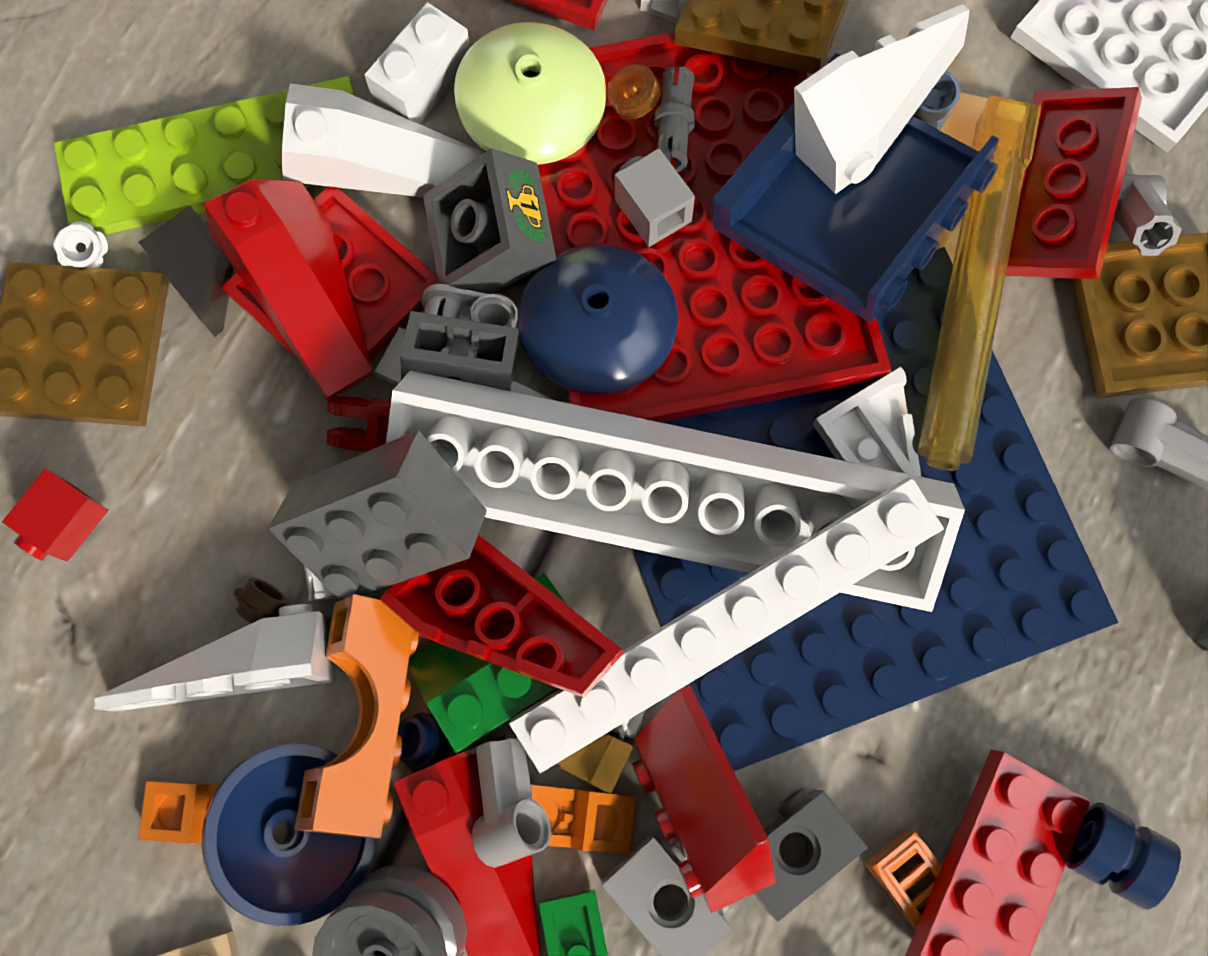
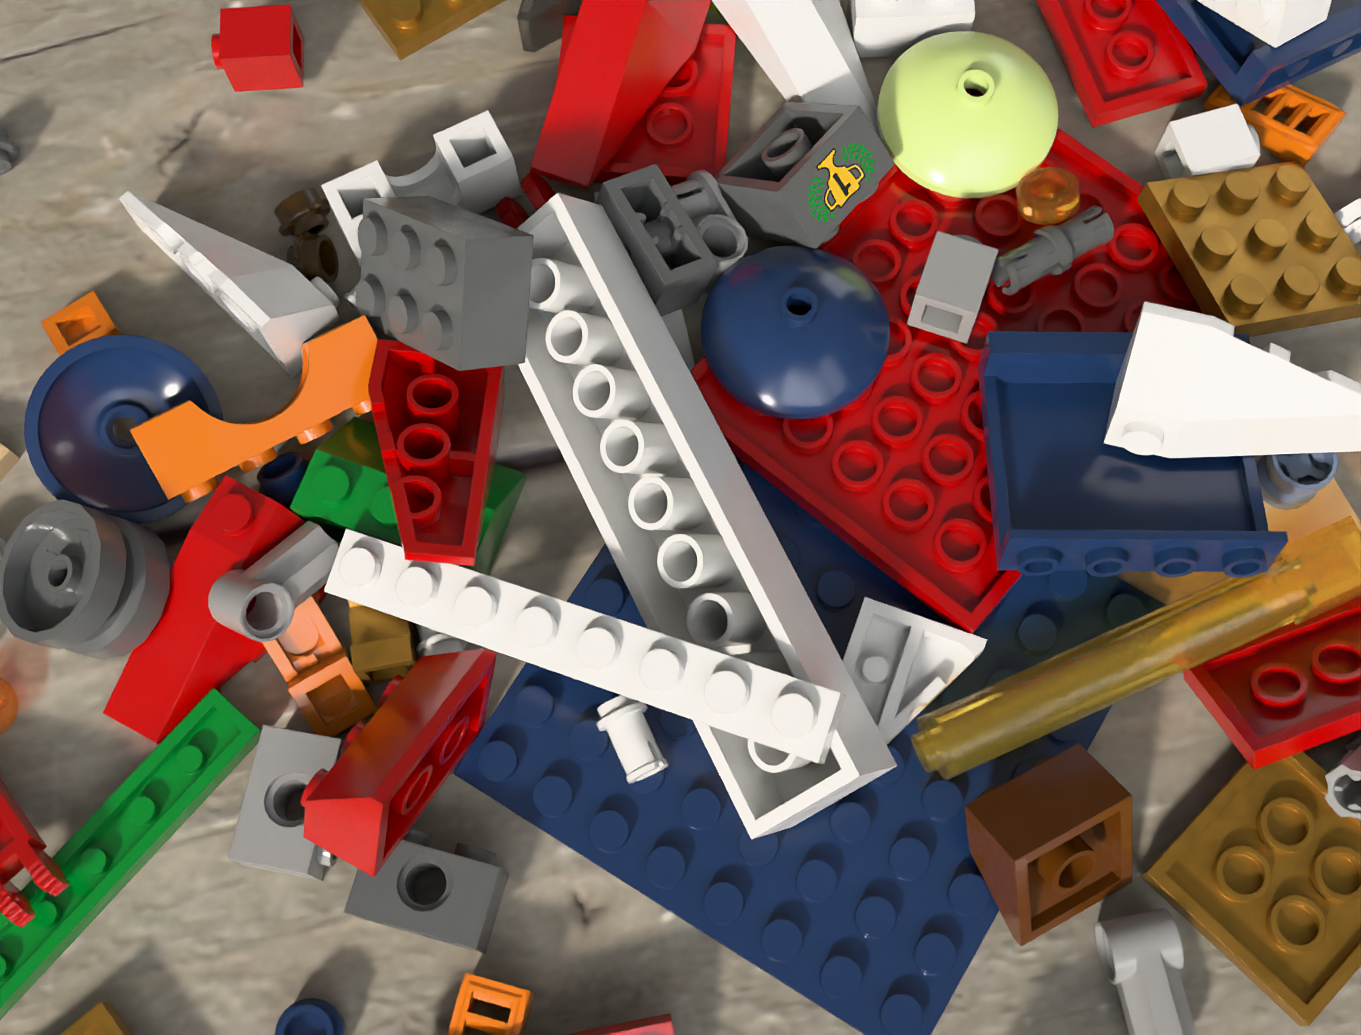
camera: 60 degrees right, 5 degrees down
none -> dark brown plate [274,187,331,236]
none -> white arch [321,110,522,268]
none -> white pin [596,695,668,784]
none -> reddish brown slope [965,743,1132,947]

